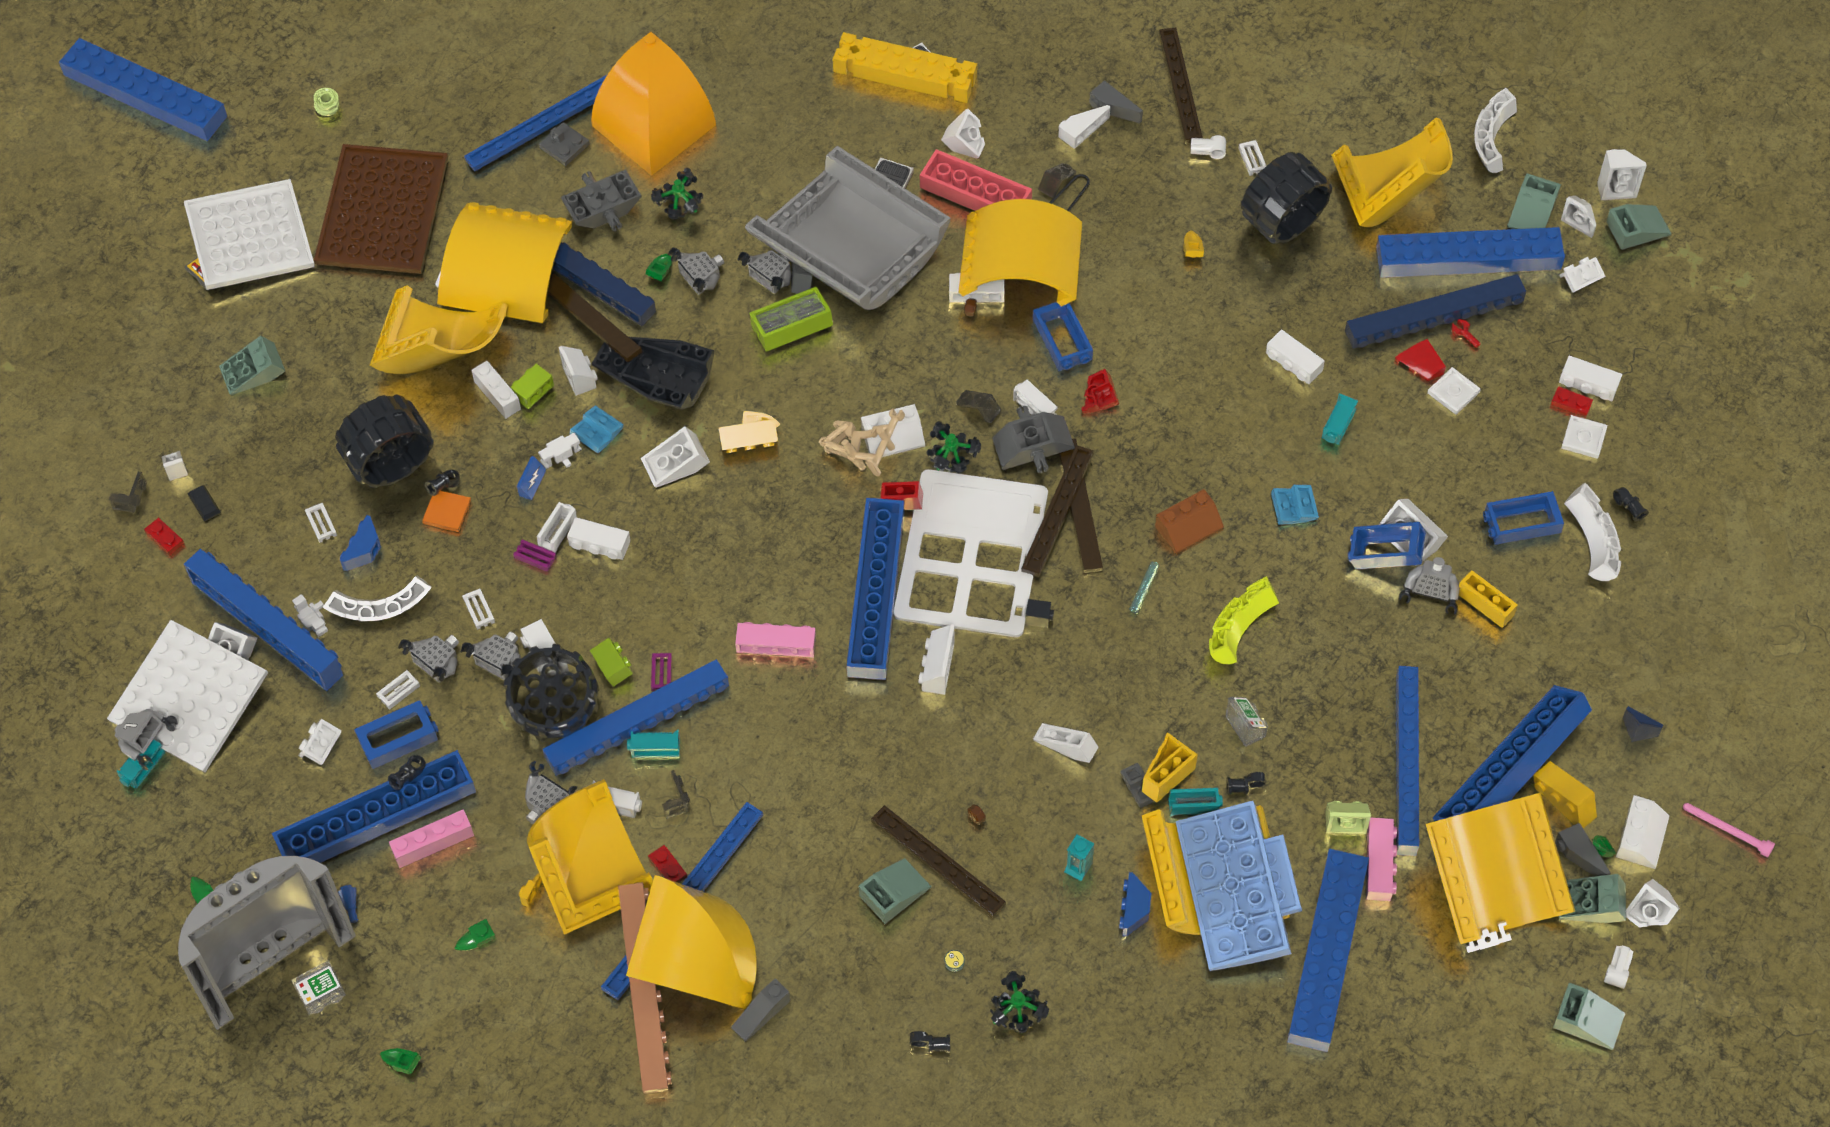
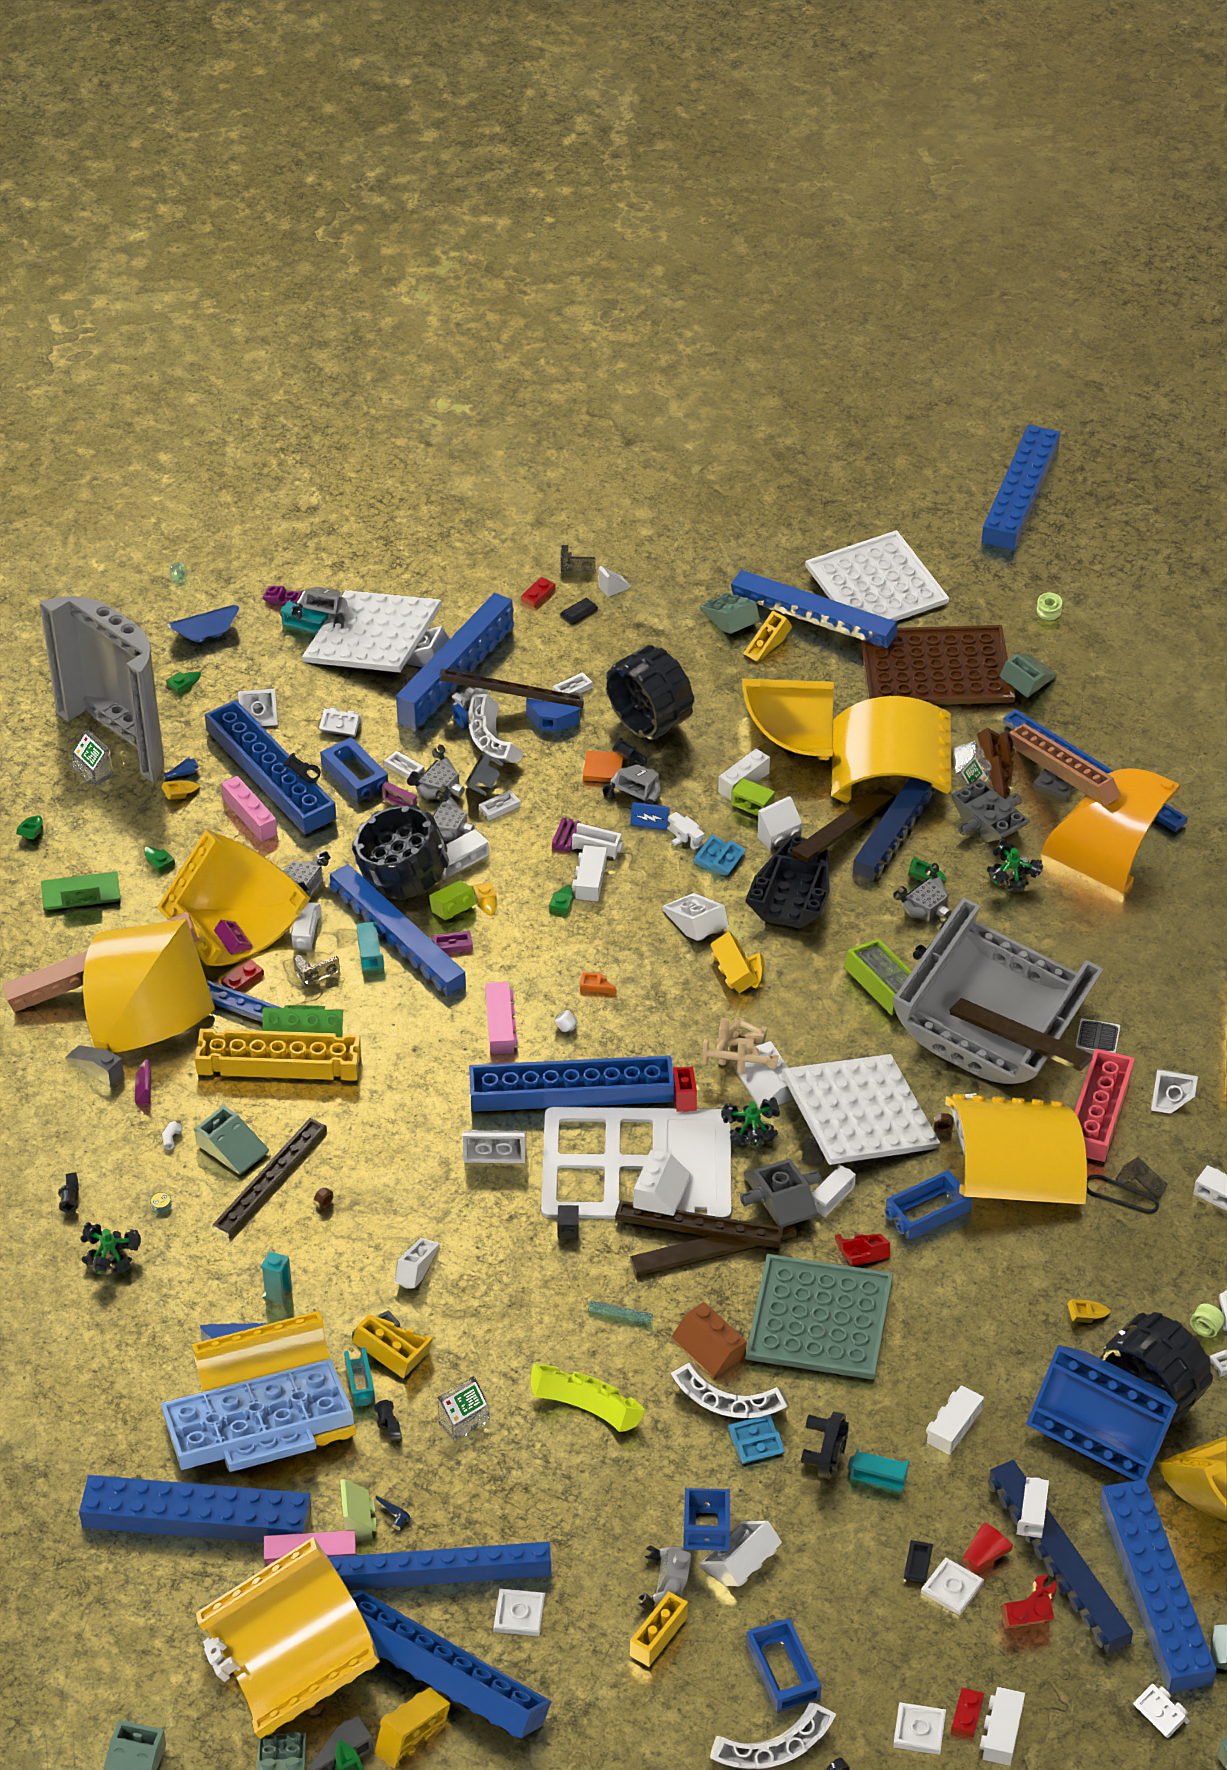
camera: 80 degrees right, 15 degrees down
none -> bright green bracket [41,872,121,910]
none -> magenta slope [135,1059,151,1104]
none -> yellow plate [161,780,200,800]
none -> white arm [162,1121,182,1150]
none -> blue wedge [167,605,239,642]
none -> clear light blue piece [169,562,187,581]
none -> yellow brick [195,1029,361,1081]
none -> magenta slope [214,920,253,954]
none -> white slope [238,689,278,726]
none -> bright green bracket [262,1005,343,1038]
none -> magenta slope [263,586,303,606]
none -> dark blue bar [375,1496,411,1530]
none -> tile [382,782,418,806]
none -> dark brown tile [439,669,584,708]
none -> blue tile [453,703,469,729]
none -> black panel [465,751,504,796]
none -> yellow plate [473,882,497,916]
none -> white tile [493,1589,545,1636]
none -> green plate [549,885,574,914]
none -> white piece [555,1010,577,1032]
none -> orange tile [580,972,616,994]
none -> light grey torso [602,765,661,805]
none -> white slope [633,1150,690,1216]
none -> white brick [671,1362,789,1418]
none -> blue brick [731,570,898,648]
none -> yellow slope [743,611,792,663]
none -> sand green plate [746,1254,893,1380]
none -> white plate [782,1054,940,1165]
none -> black piece [801,1411,849,1480]
none -> black tile [903,1540,933,1583]
none -> dark brown tile [949,998,1093,1071]
none -> clear slope [954,741,992,787]
none -> reddish brown wedge [976,728,1015,799]
none -> sand green slope [1000,654,1057,697]
none -> red brick [1000,1596,1055,1629]
none -> nougat brick [1009,723,1121,806]
none -> white window [1016,1477,1049,1538]
none -> blue slope [1026,1345,1178,1481]
none -> yellowish green wheel [1190,1304,1225,1338]

